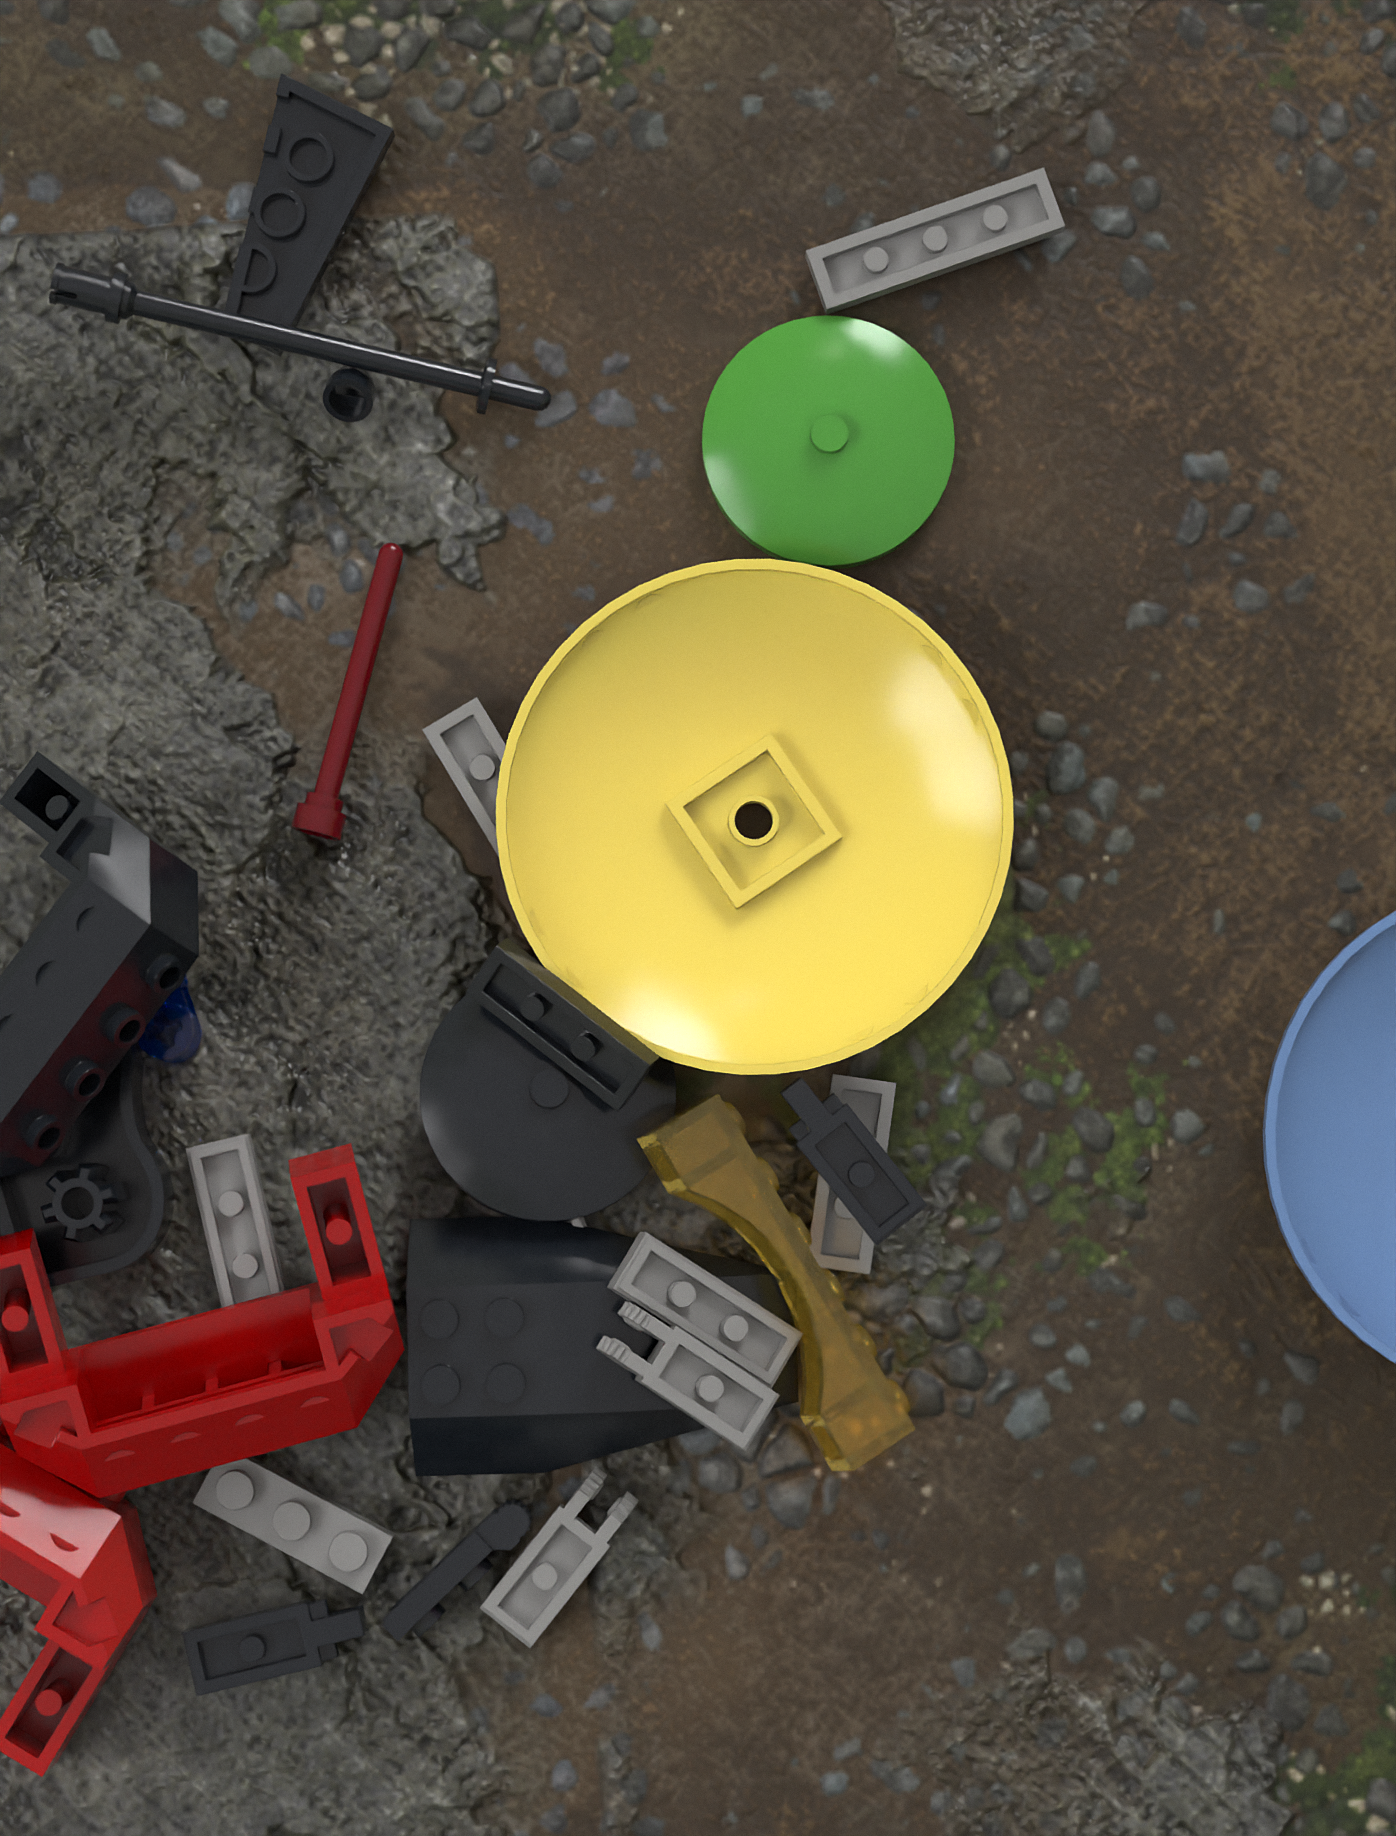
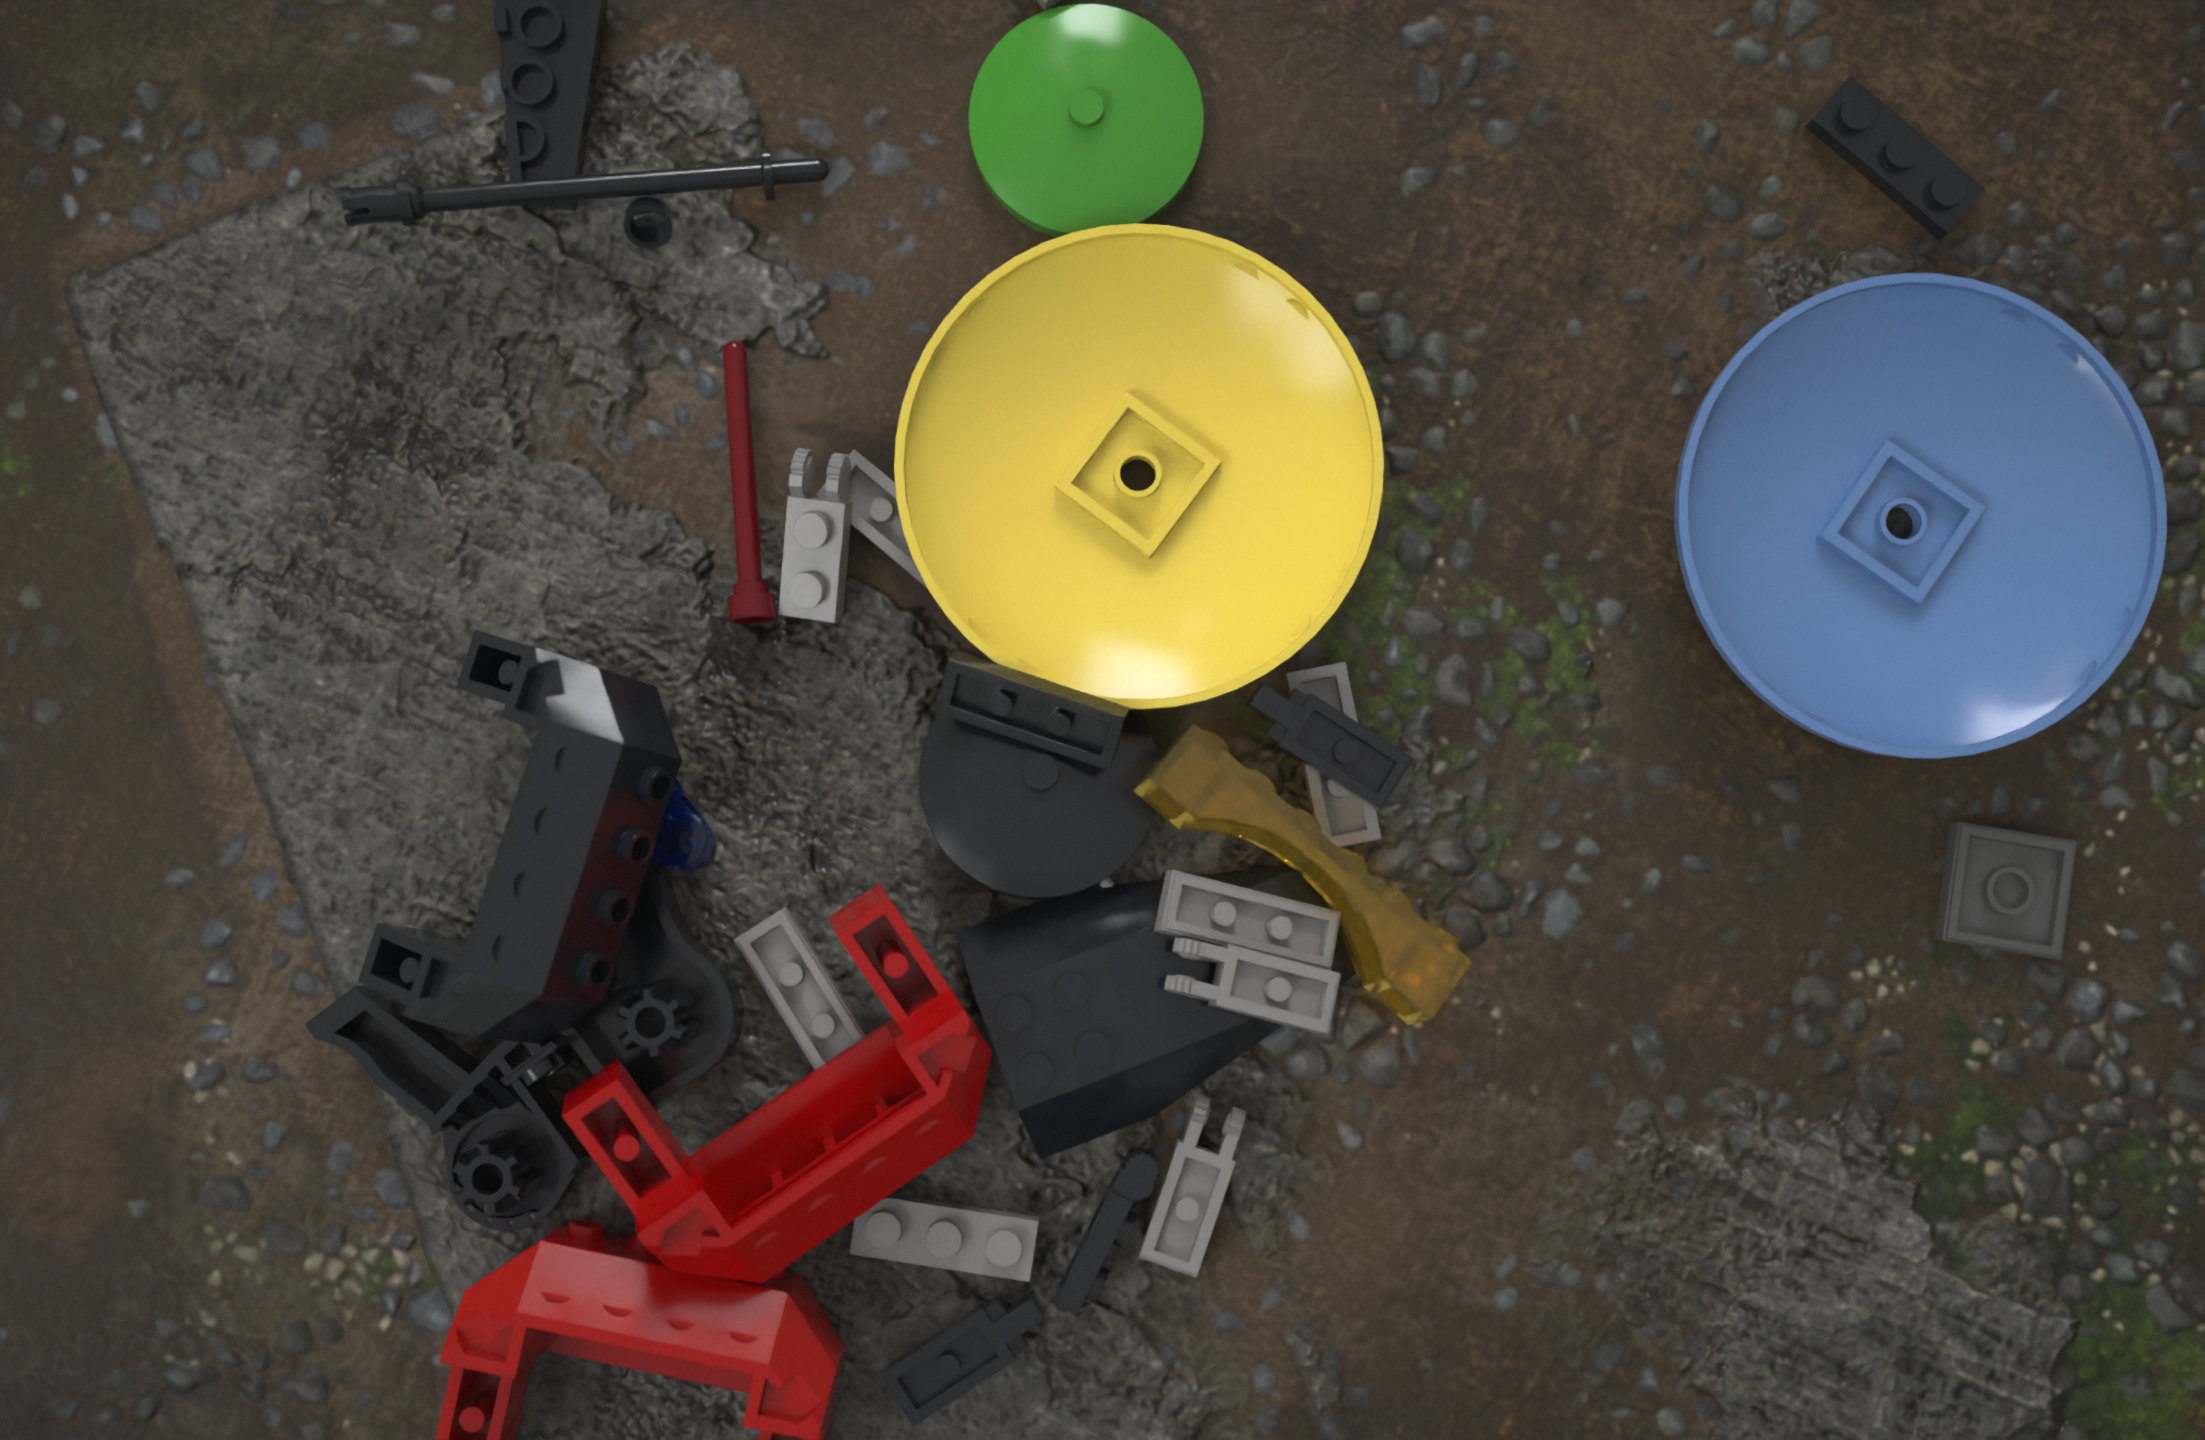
camera: 25 degrees left, 0 degrees up
none -> light grey hinge [778,448,853,623]

